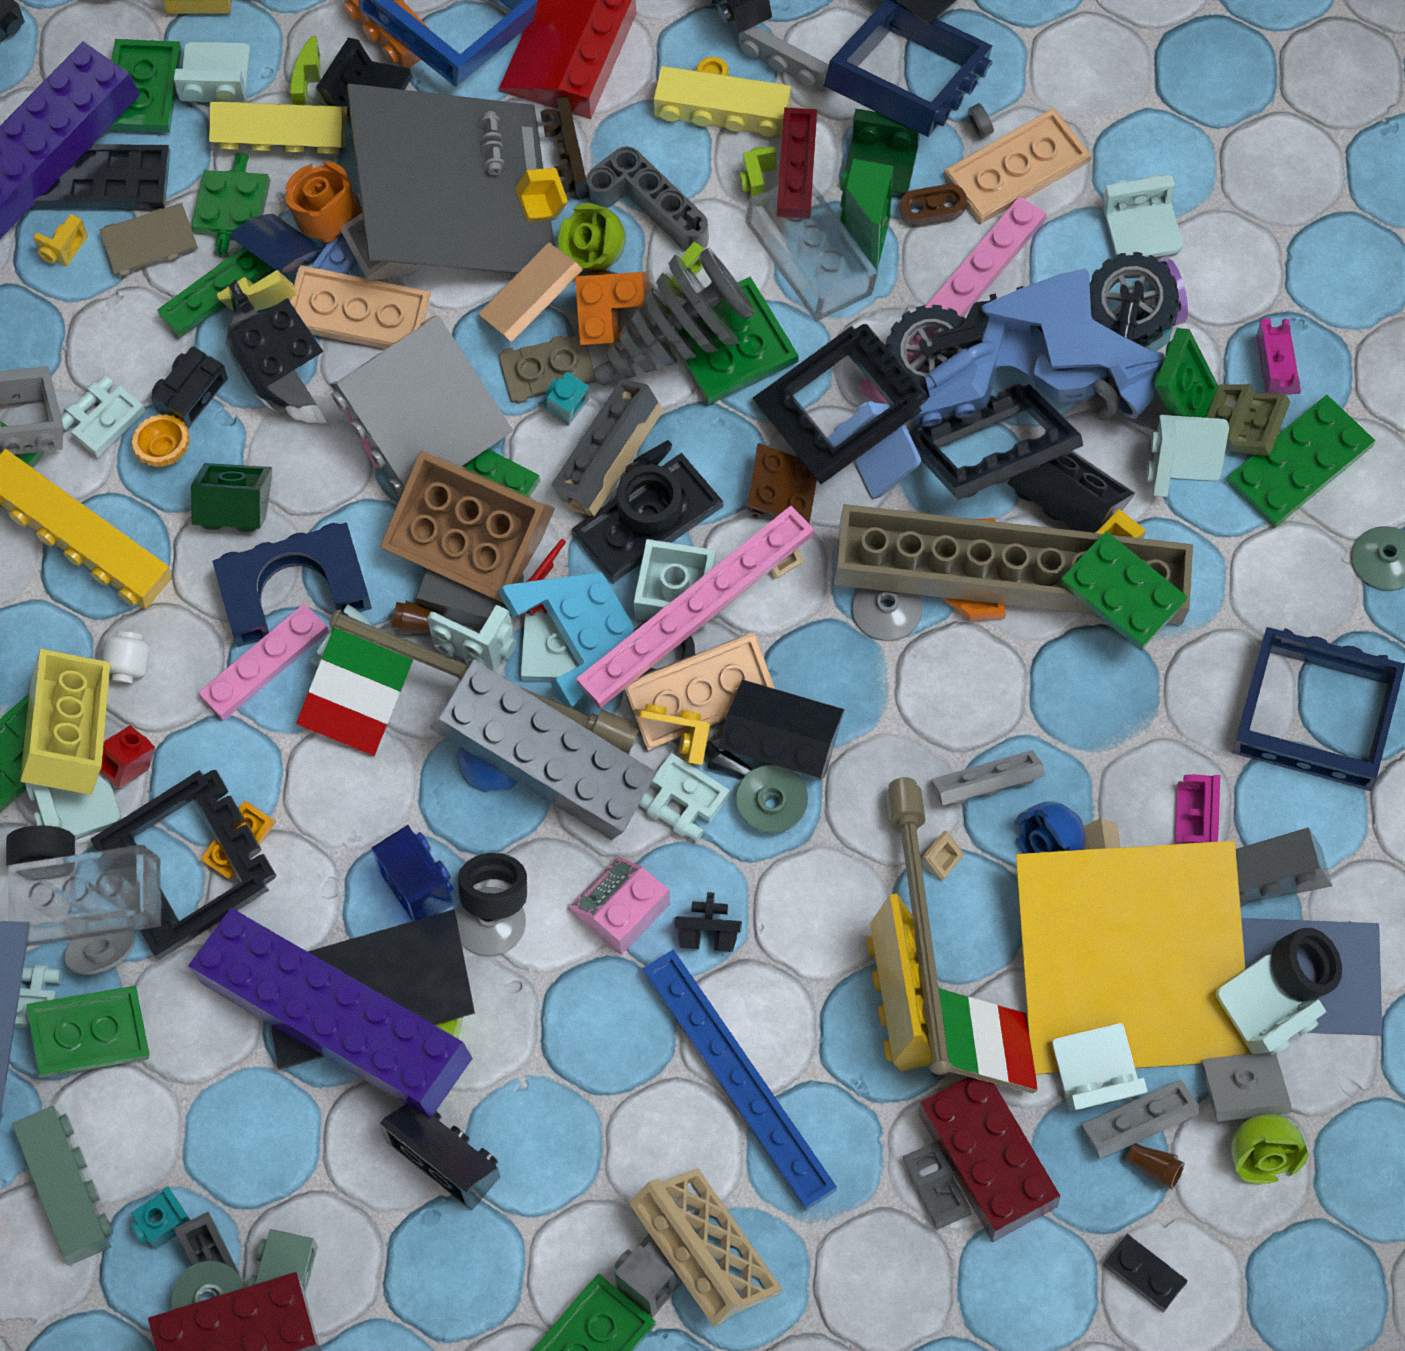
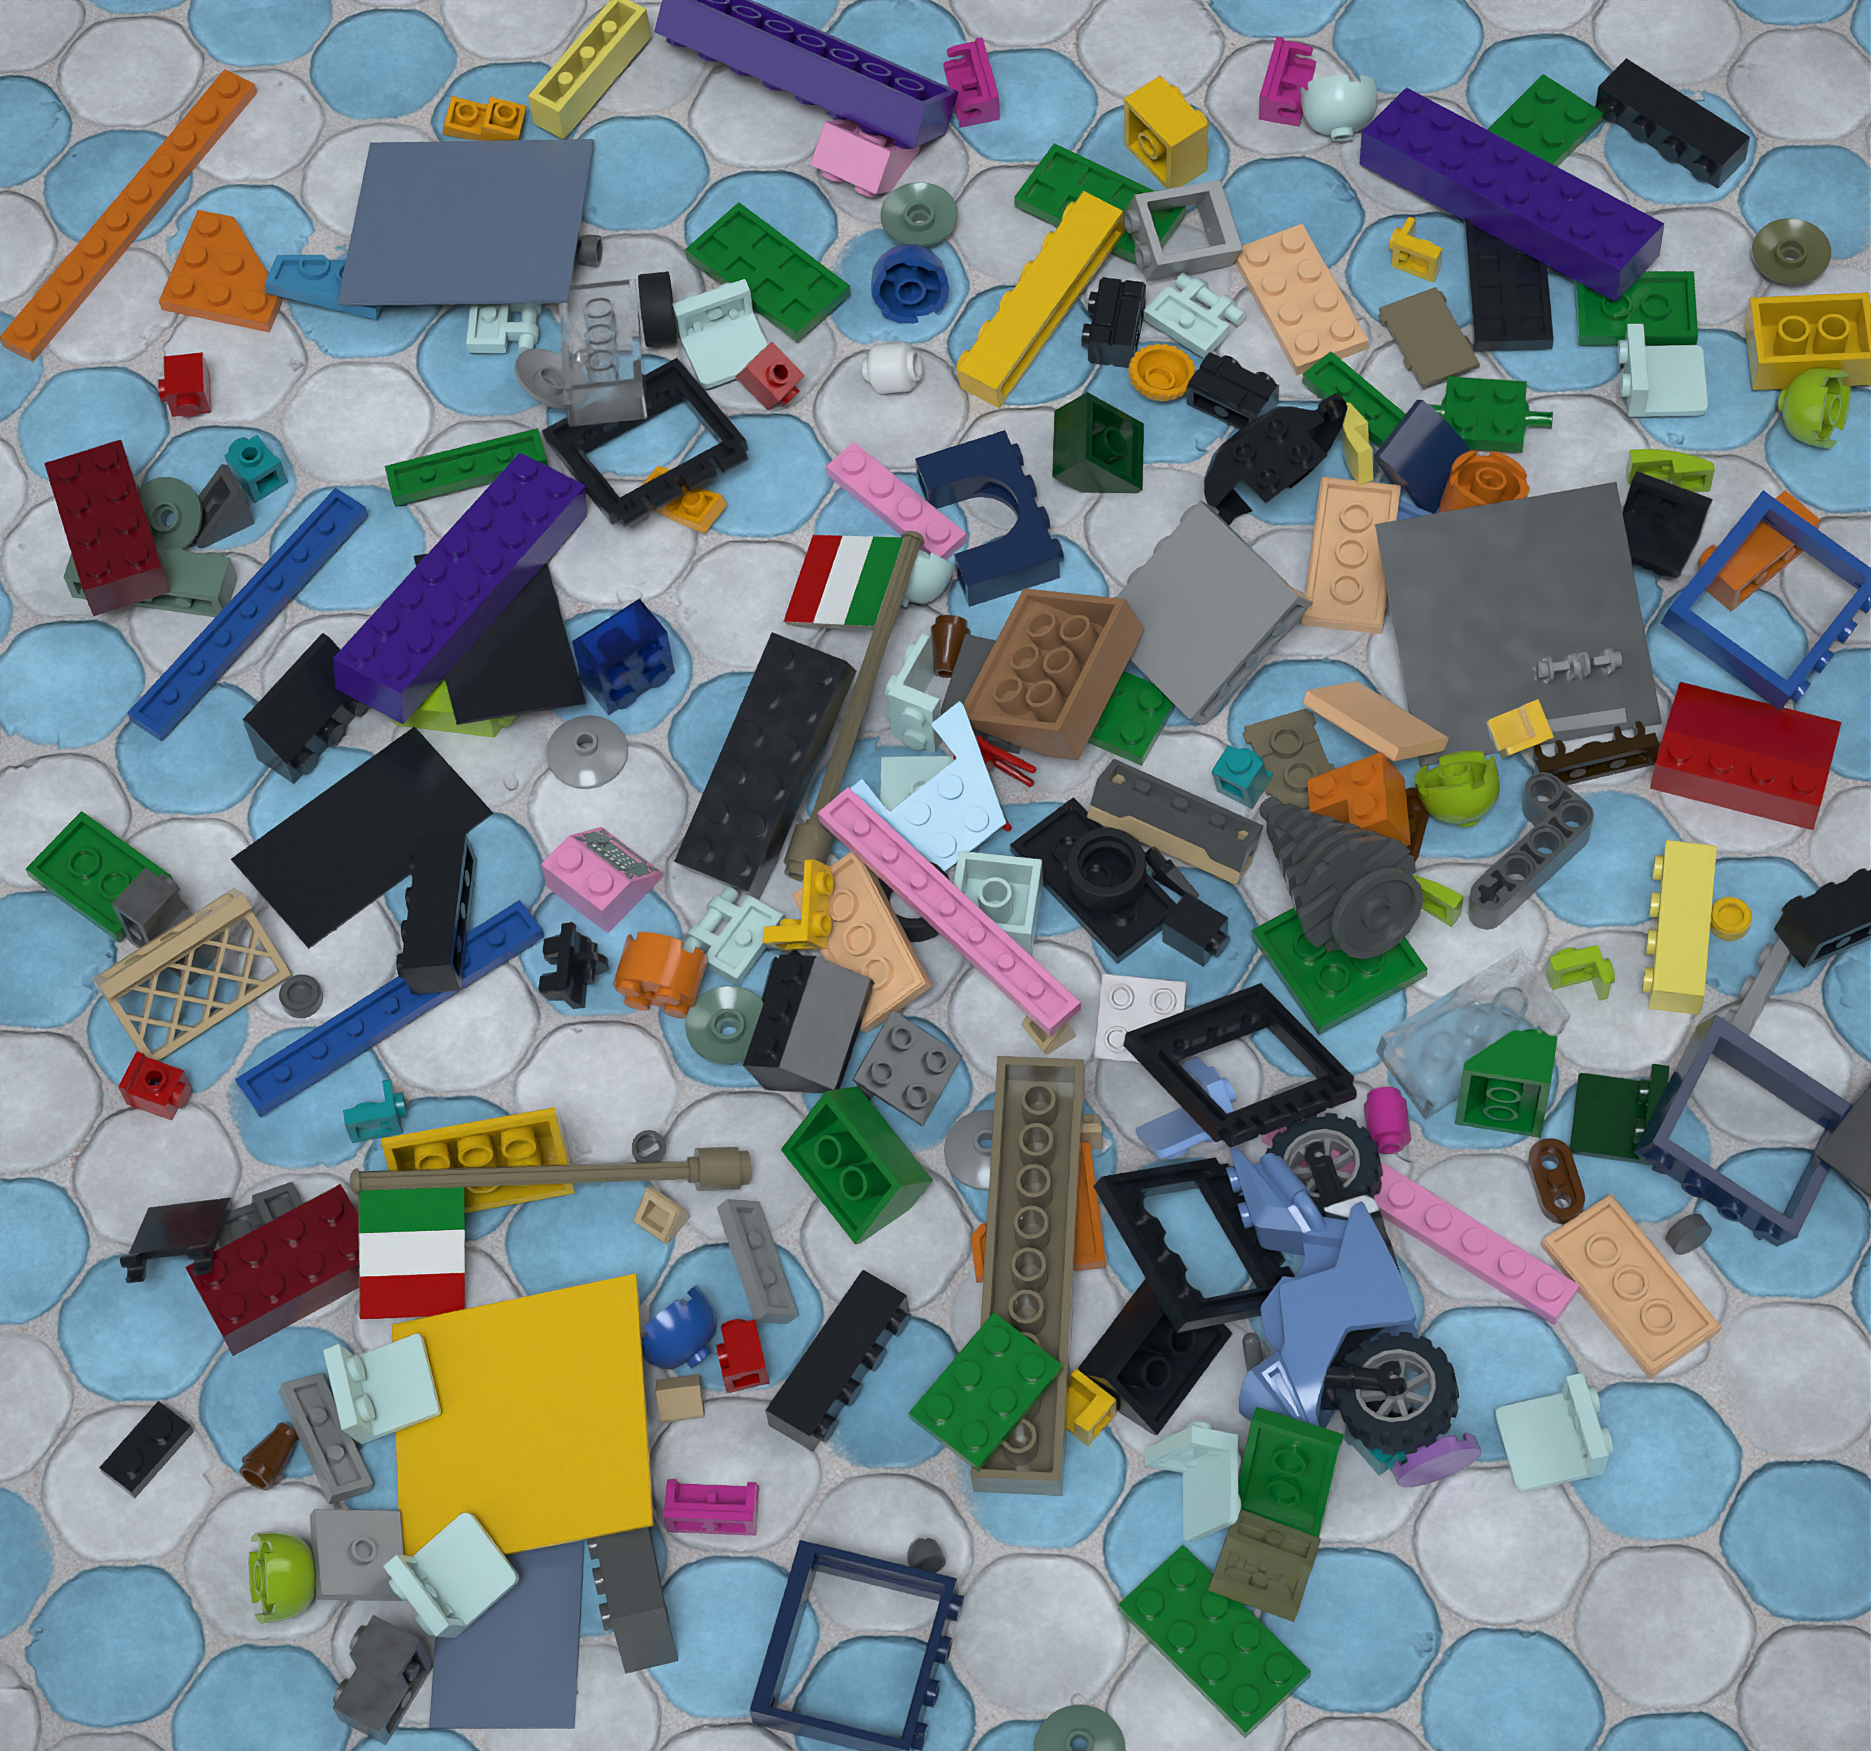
camera: 90 degrees right, 5 degrees down
sand green brick [12,1105,113,1265] -> none
light yellow brick [20,648,110,795] -> none
green plate [26,985,150,1078] -> none
light yellow brick [209,101,347,154] -> none
black tyre [458,853,527,920] -> none
dark red plate [776,107,817,219] -> none
dark pink hinge [1256,318,1301,395] -> none
black tyre [1271,928,1342,1001] -> none
none -> red brick [118,1051,191,1121]
none -> black flag [120,1197,233,1283]
none -> blue plate [127,488,368,741]
none -> red brick [158,352,211,417]
none -> black piece [231,726,493,949]
none -> dark grey tile [279,974,323,1018]
none -> flat silver brick [332,1615,433,1745]
none -> teal bracket [343,1079,407,1143]
none -> green plate [385,428,548,506]
none -> black brick [396,833,477,995]
none -> orange brick [613,932,708,1019]
none -> dark grey hinge [632,1130,666,1162]
none -> red brick [716,1319,770,1393]
none -> black brick [765,1270,911,1452]
none -> green slope [781,1086,933,1245]
none -> dark grey hinge [852,1010,962,1126]
none -> blue cylinder [871,244,949,324]
none -> dark grey hinge [907,1538,946,1573]
none -> black brick [1081,277,1146,368]
none -> black brick [1162,892,1230,967]
none -> light nougat plate [1234,223,1368,376]
none -> dark pink brick [1364,1087,1411,1154]

